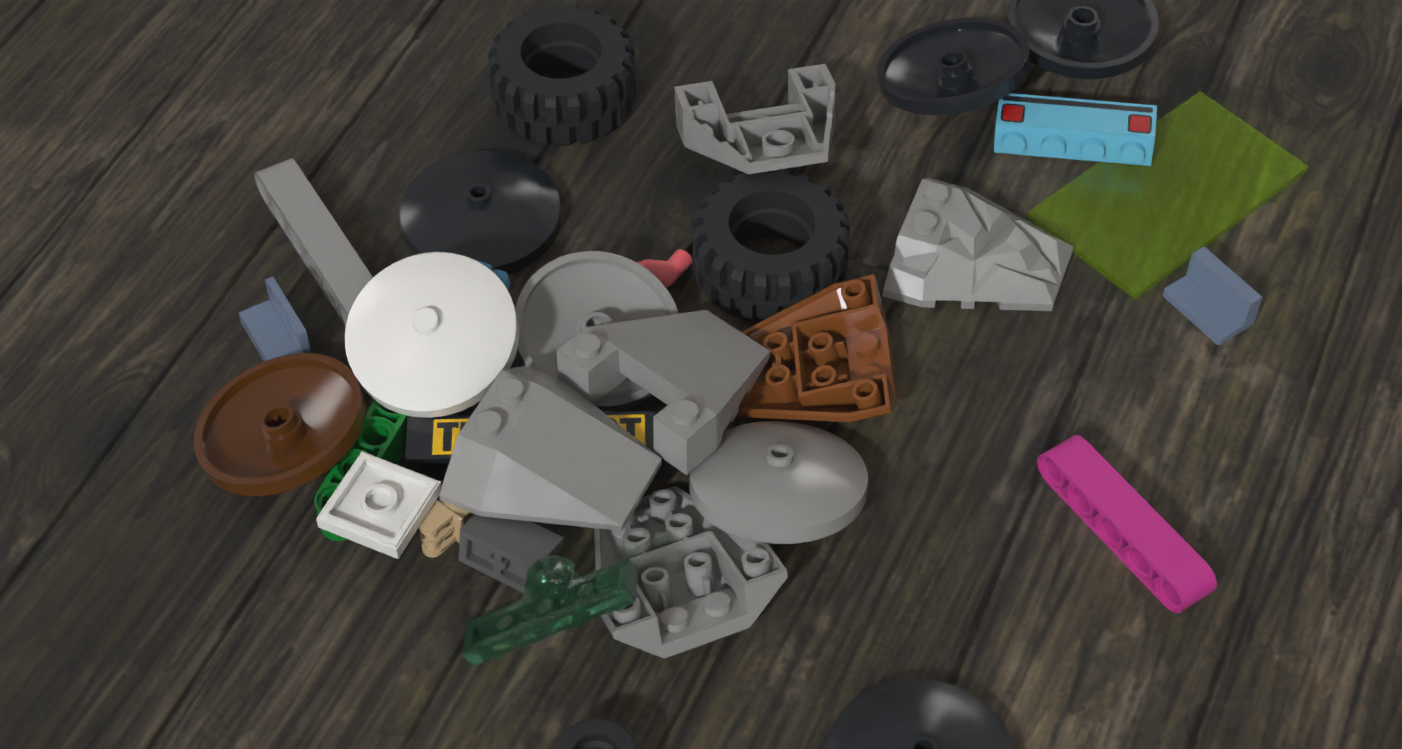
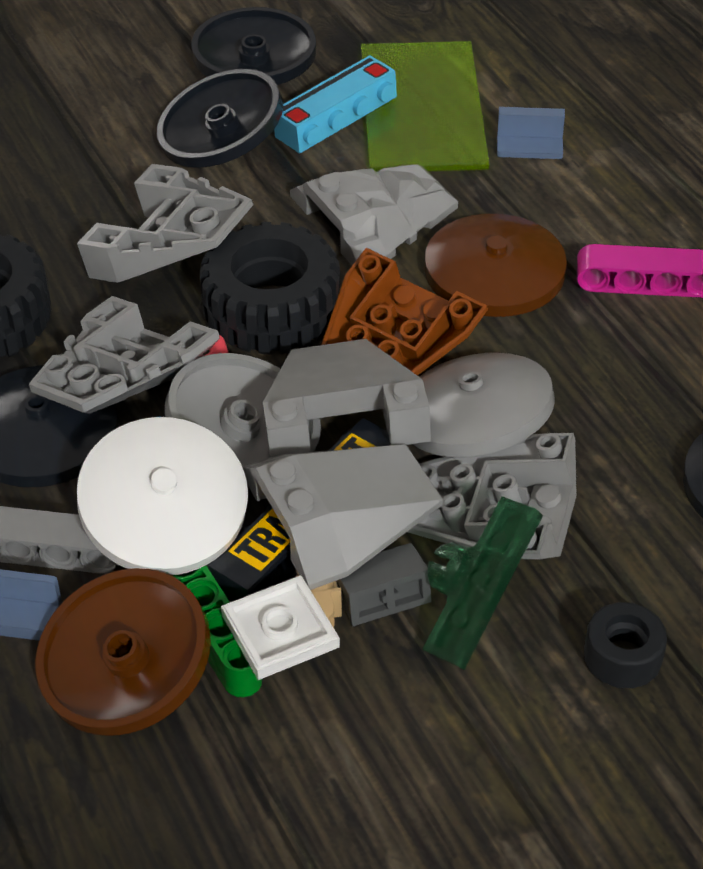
camera: 50 degrees left, 5 degrees down
none -> light grey wedge [29,296,220,414]
none -> reddish brown dish [425,214,567,317]

